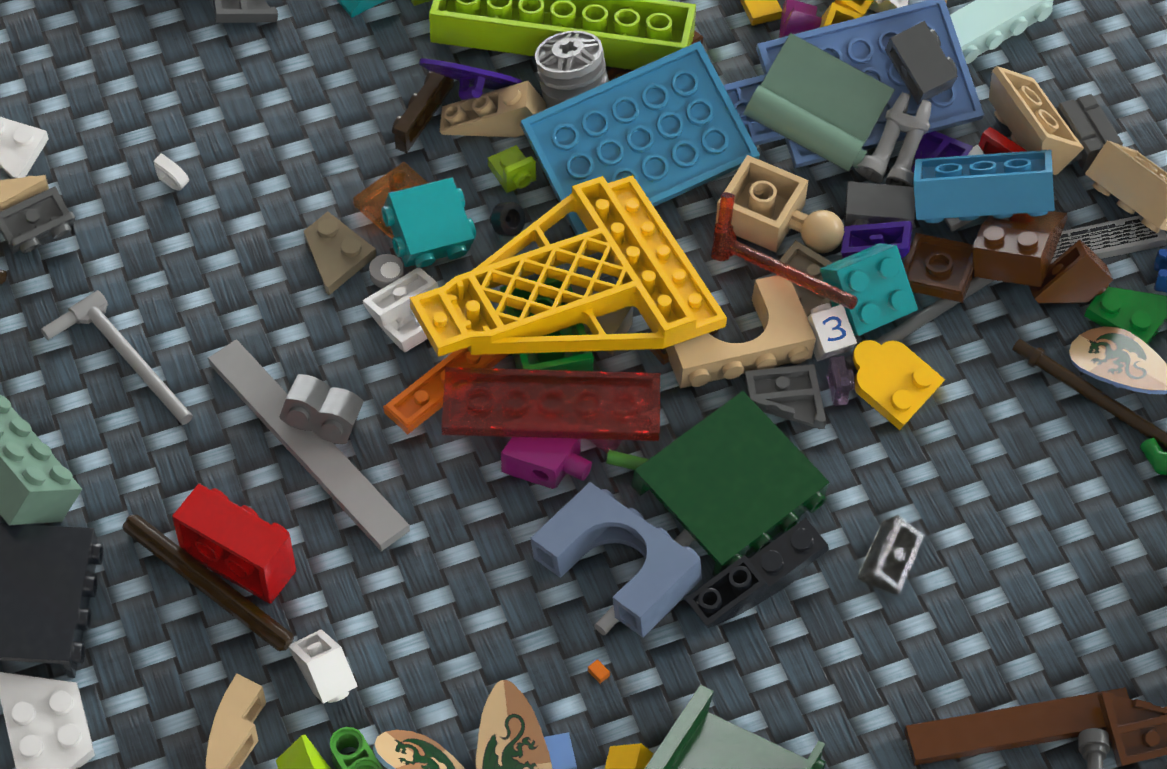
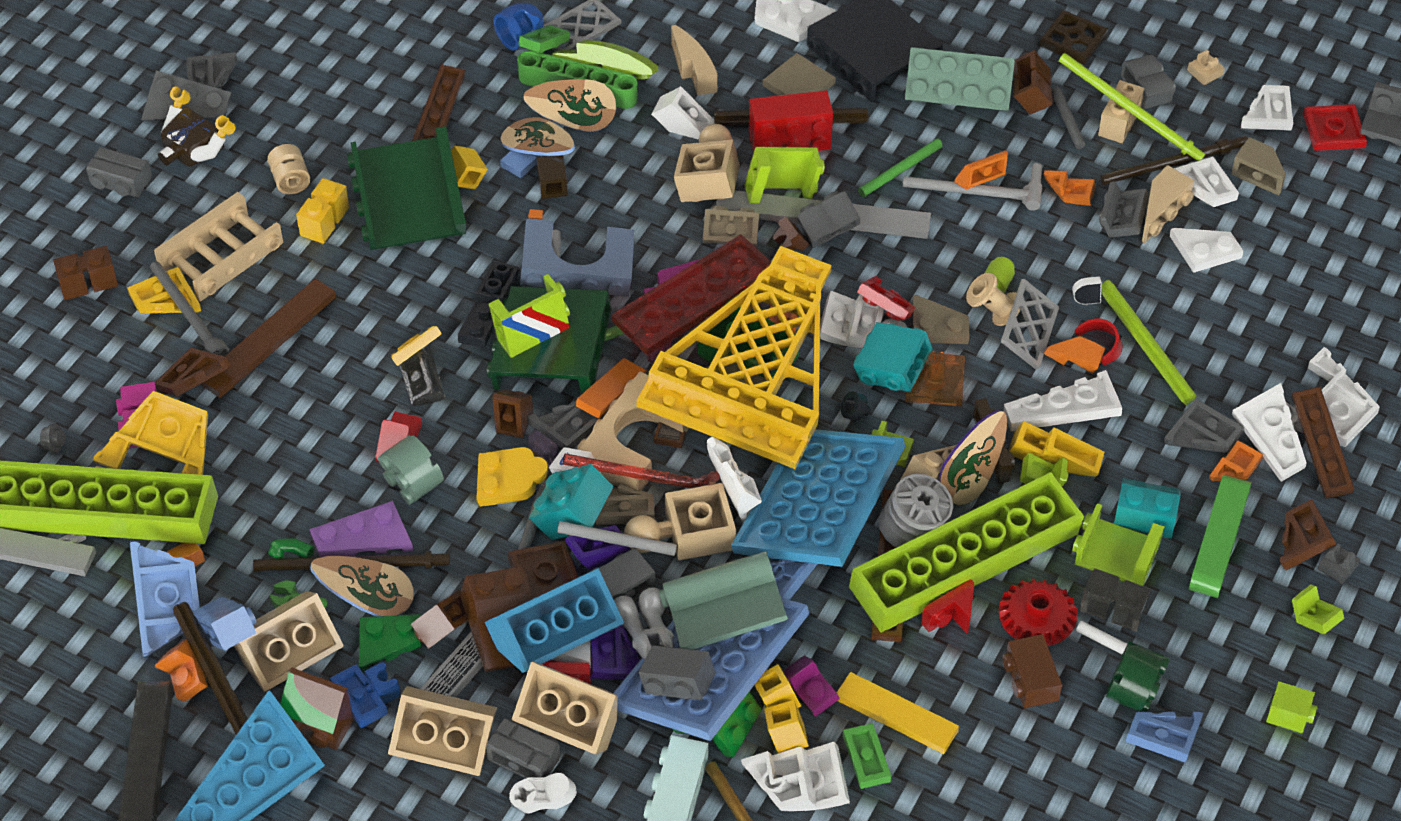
camera: 140 degrees right, 5 degrees down
none -> medium lavender wing [309,501,413,557]
none -> slope [375,411,422,462]
none -> sand green brick [377,435,444,505]
none -> yellow tile [391,326,442,366]
none -> lime panel [489,274,570,358]
none -> reddish brown slope [492,389,533,439]
none -> white piece [510,773,576,813]
none -> dark brown brick [537,155,568,199]
none -> light grey bar [557,521,677,556]
none -> orange tile [576,358,647,419]
none -> tan brick [674,124,740,202]
none -> dark tan bracket [703,206,760,247]
none -> white slope [707,436,762,523]
none -> lime panel [744,147,824,204]
none -> dark tan tile [763,53,835,96]
none -> reddish brown tile [773,216,810,252]
none -> red wing [857,276,916,321]
none -> bright green bar [858,139,943,197]
none -> orange slope [954,151,1008,190]
none -> tan hose [966,273,1021,326]
none -> lime brick [985,257,1015,293]
none -> light grey window [1001,279,1059,370]
none -> white wing [1004,370,1122,431]
none -> yellow slope [1008,421,1105,477]
none -> lime bracket [1020,453,1068,486]
none -> orange slope [1043,336,1105,374]
none -> orange slope [1044,171,1095,206]
none -> red helmet [1075,318,1123,365]
none -> lime axle [1101,280,1196,405]

